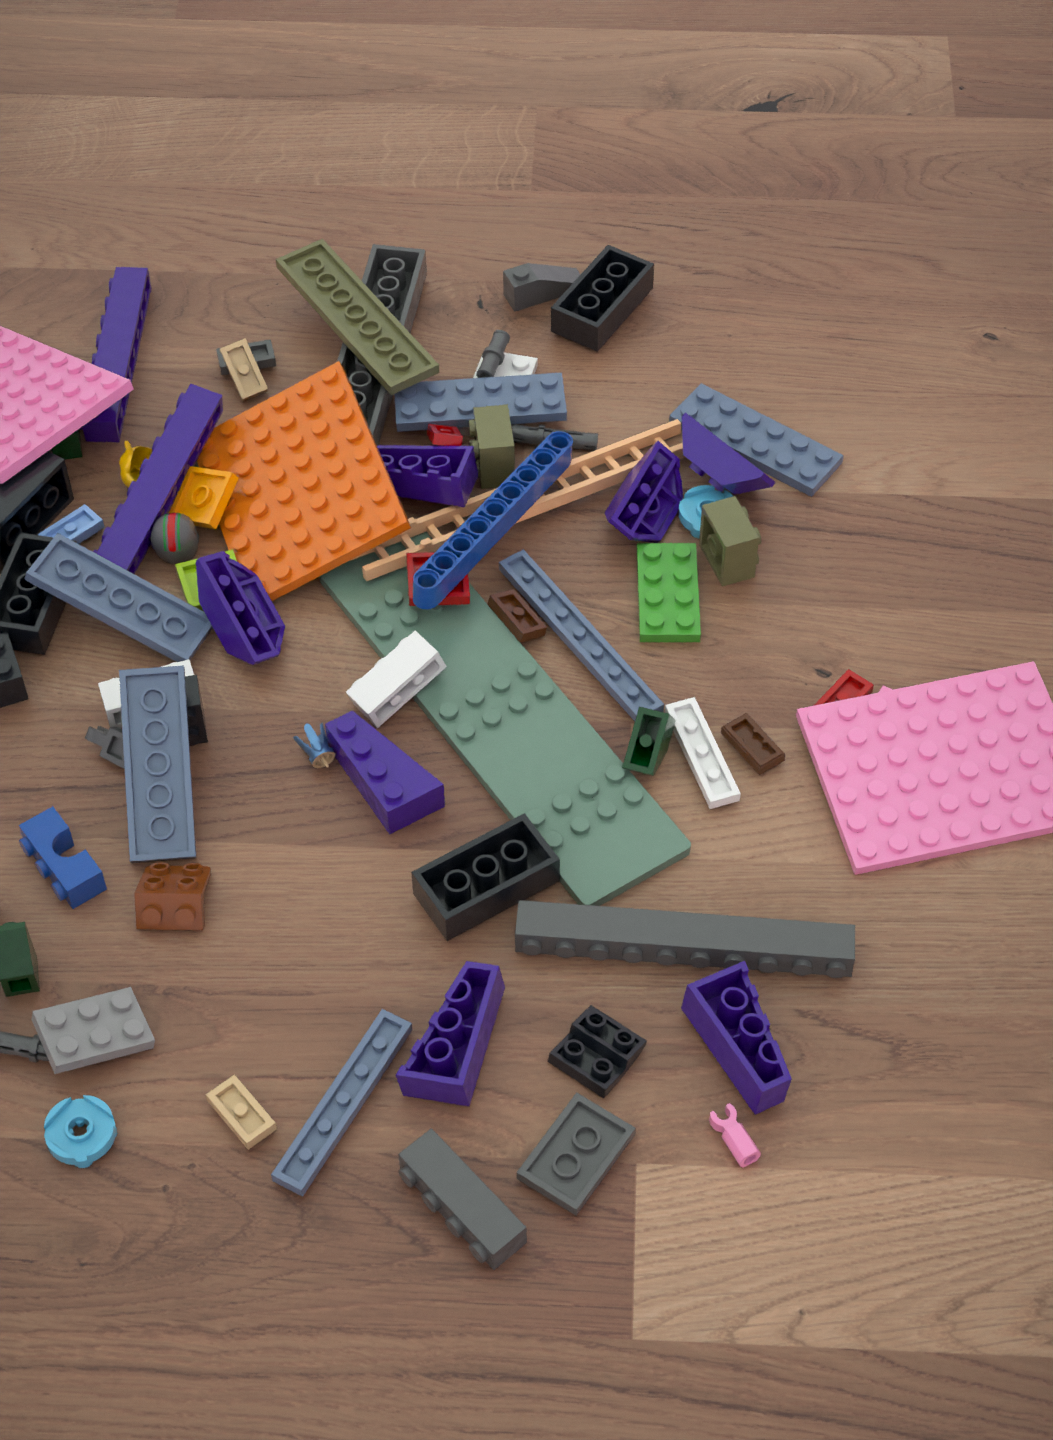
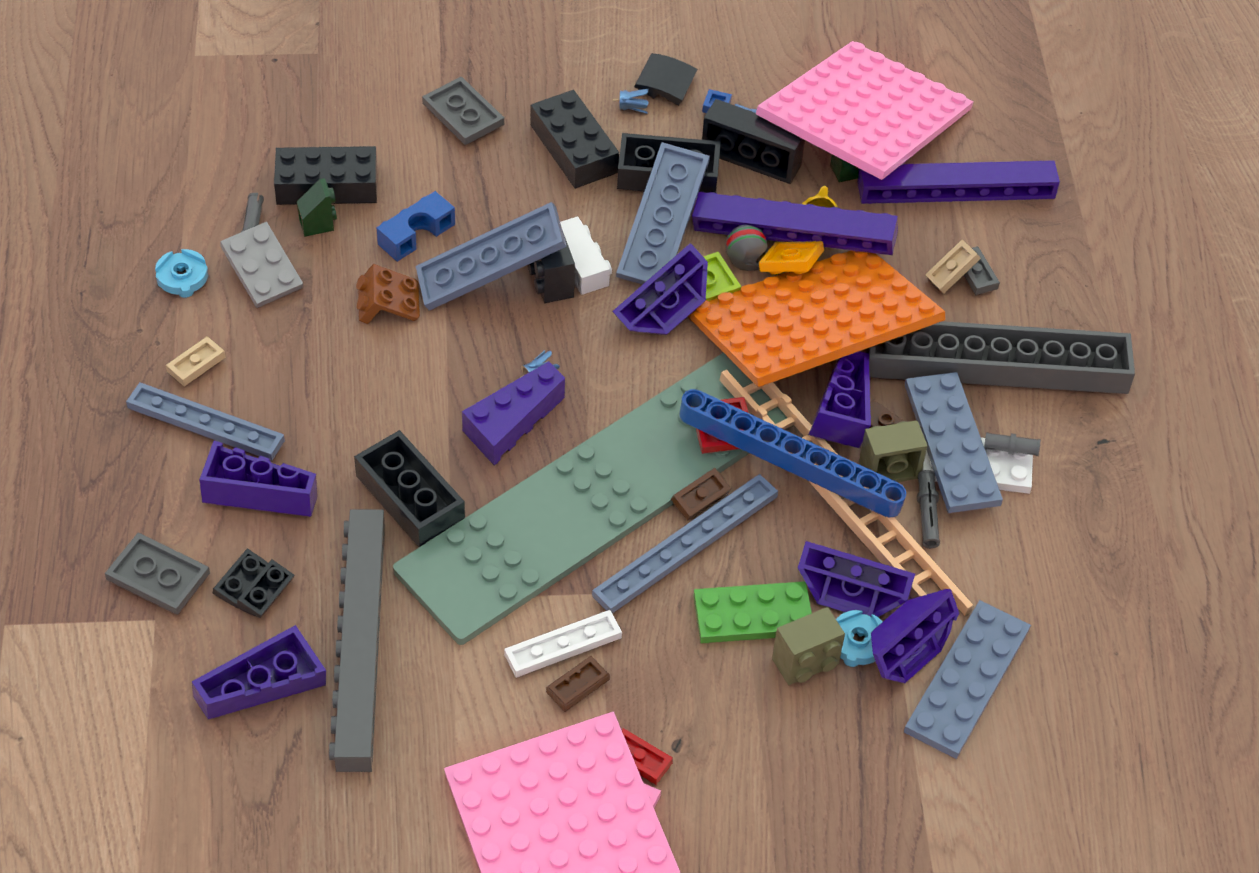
camera: 80 degrees right, 0 degrees up
light blue plate [38,504,104,544] -> none
olive plate [276,239,439,395] -> none
white brick [346,630,447,728] -> none
dark grey brick [398,1128,527,1270] -> none
red plate [427,423,463,446] -> none
dark grey slope [503,263,581,312] -> none
black brick [551,245,654,352] -> none
dark green slope [622,706,676,776] -> none
bright pink bar [709,1103,761,1168] -> none

